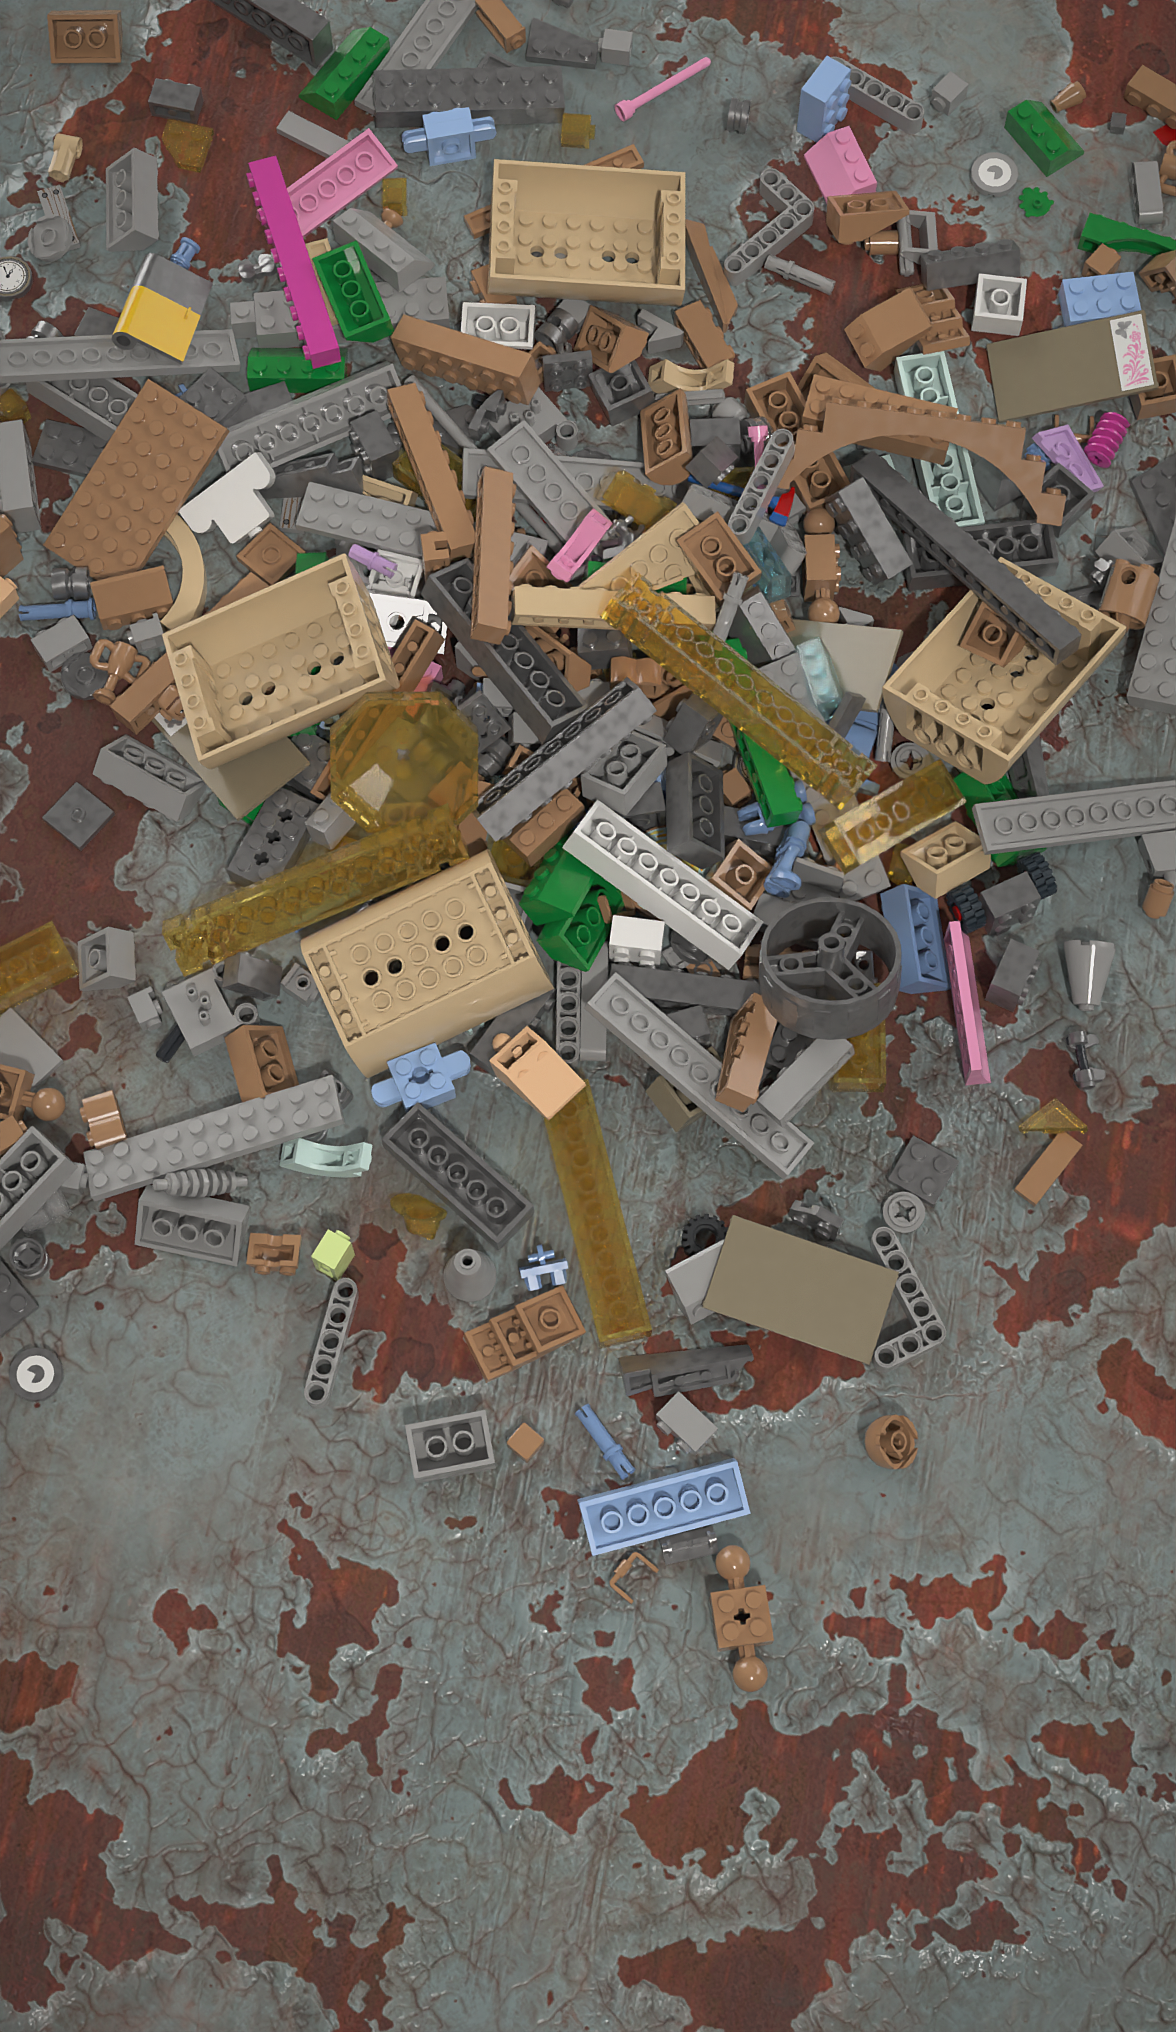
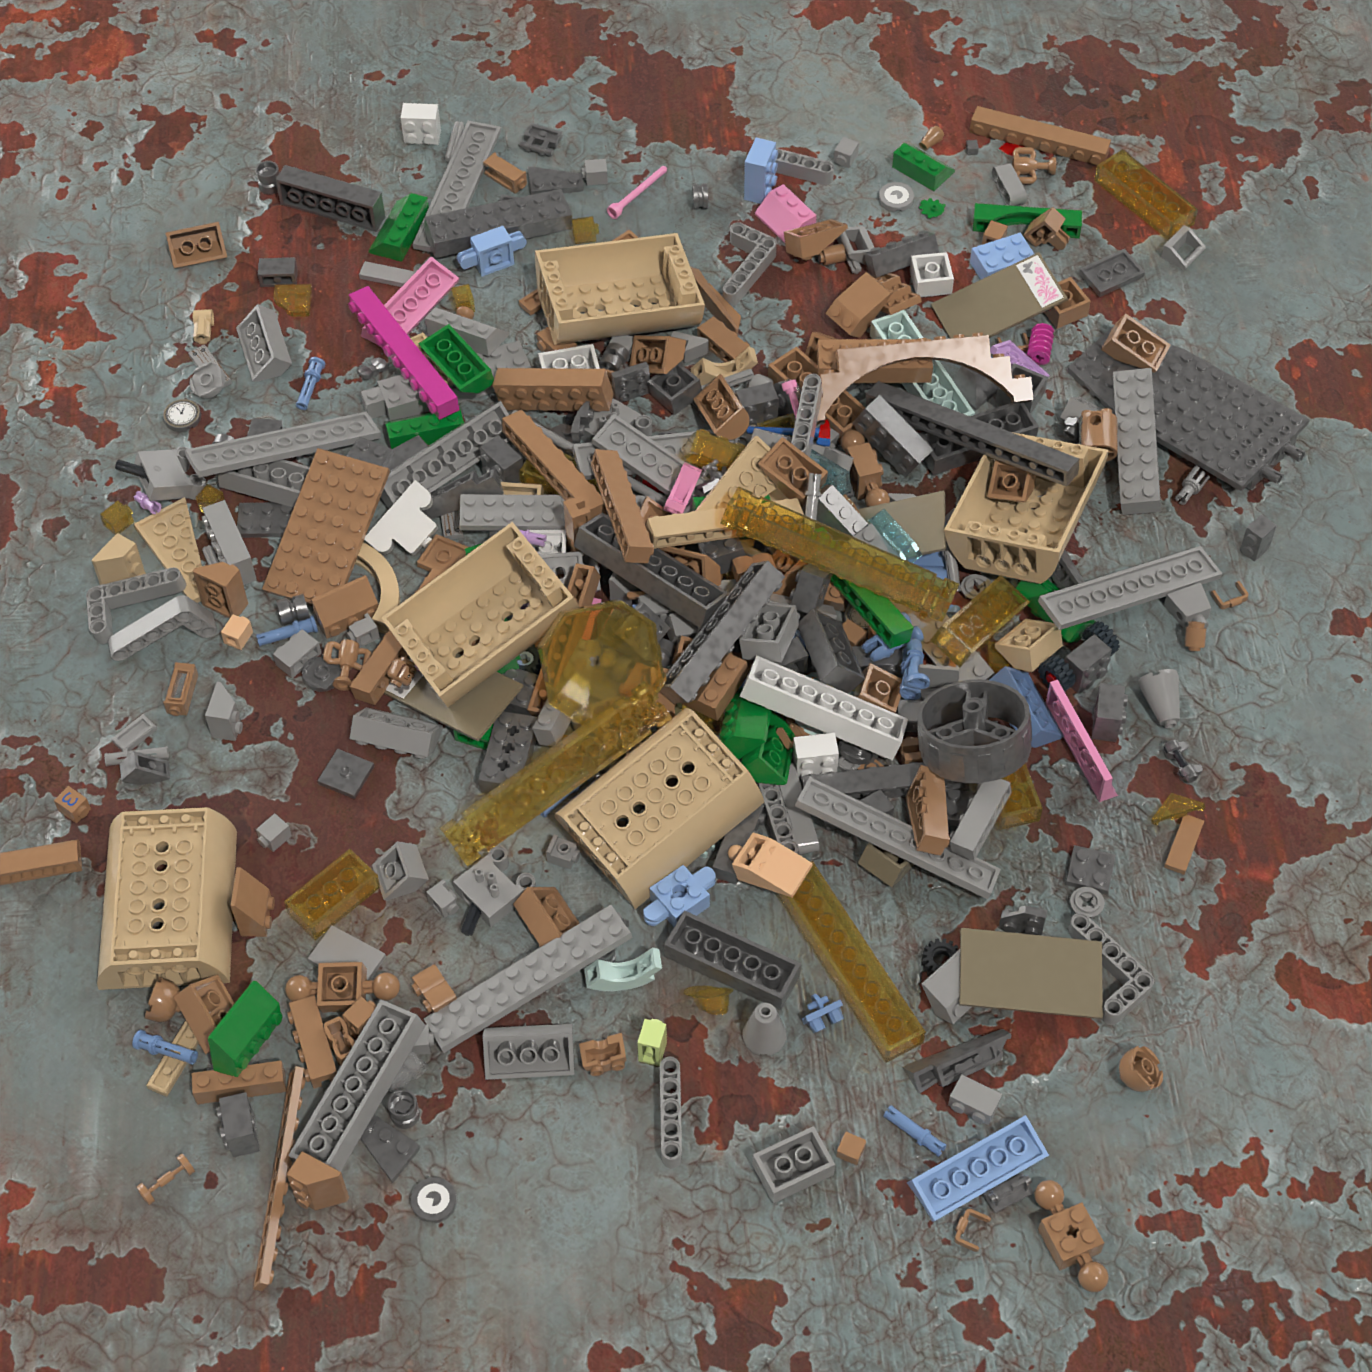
camera: 15 degrees left, 15 degrees down
door [112,253,213,365] -> none
light grey piece [153,1168,248,1198] -> none
flat silver brick [222,952,282,1001] -> none
medium nougat slope [463,1285,586,1383] -> none
flat silver brick [685,436,738,488] -> none
light grey pin [764,254,836,296] -> none
flat silver tile [823,692,866,743] -> none

